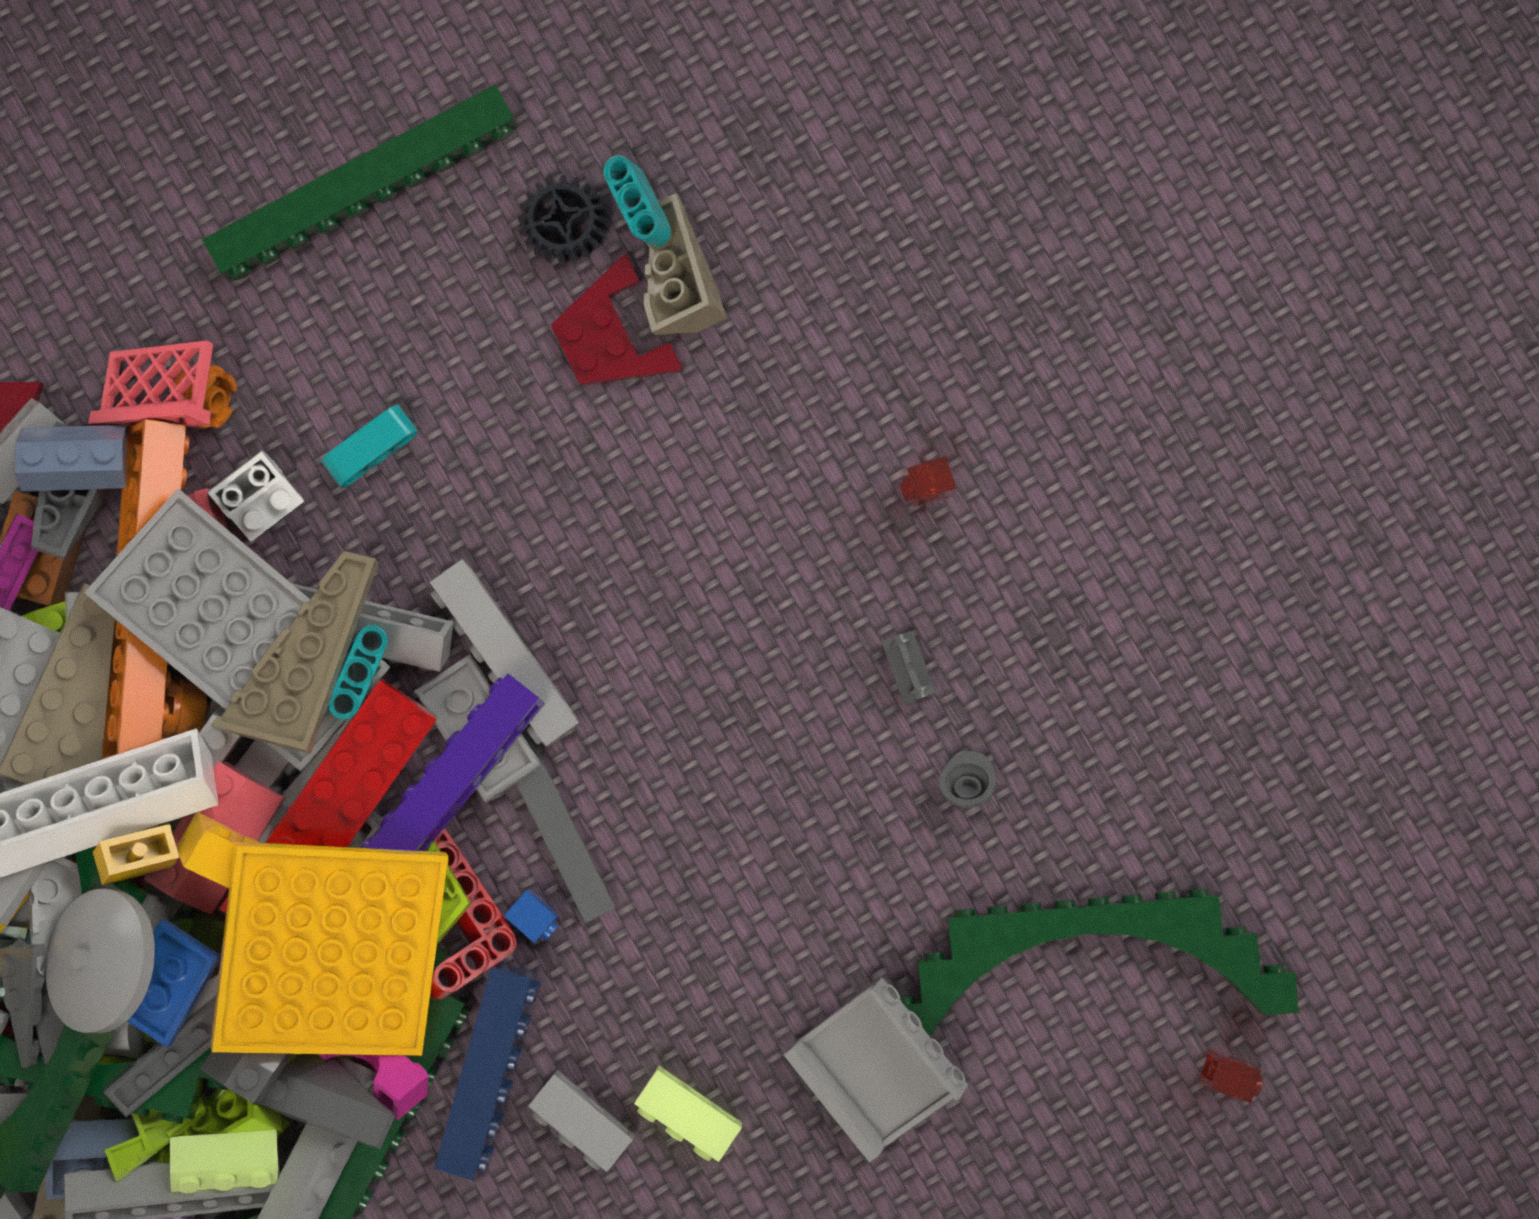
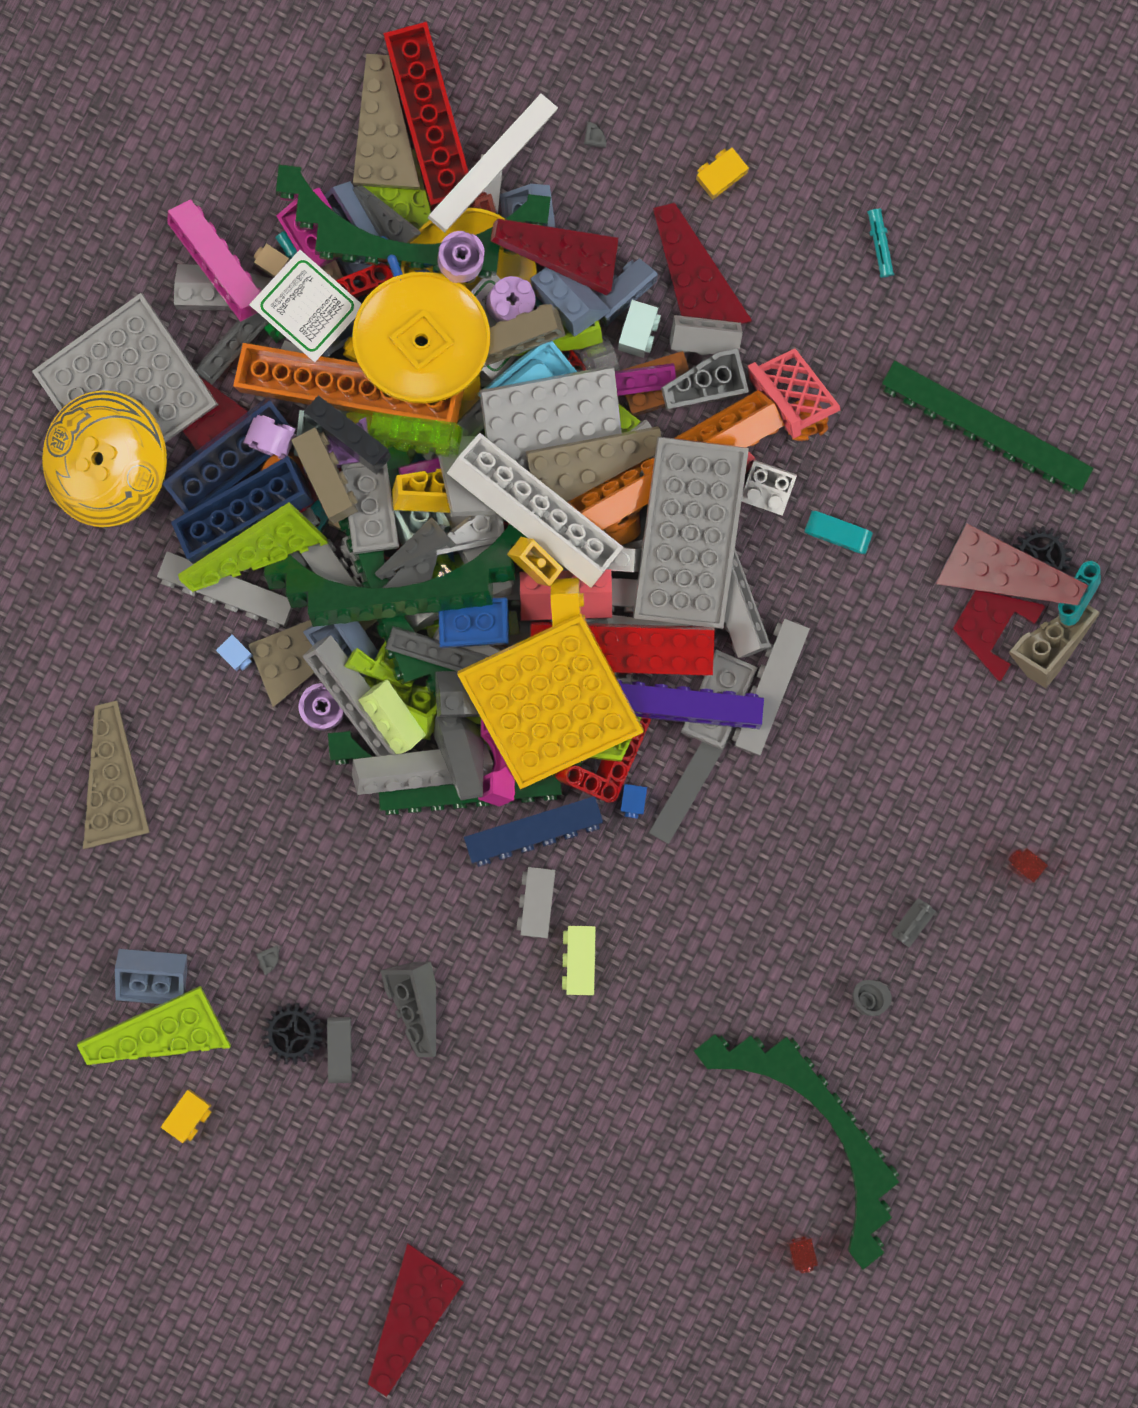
camera: 55 degrees right, 0 degrees up
sand blue slope [15,425,127,491] -> none
light grey dish [46,889,155,1033] -> none
dark tan wing [211,551,379,754] -> none
teal beam [327,625,388,719] -> none
light grey panel [784,977,968,1162] -> none
none -> teal pin [867,208,895,278]
none -> wing [936,524,1089,605]

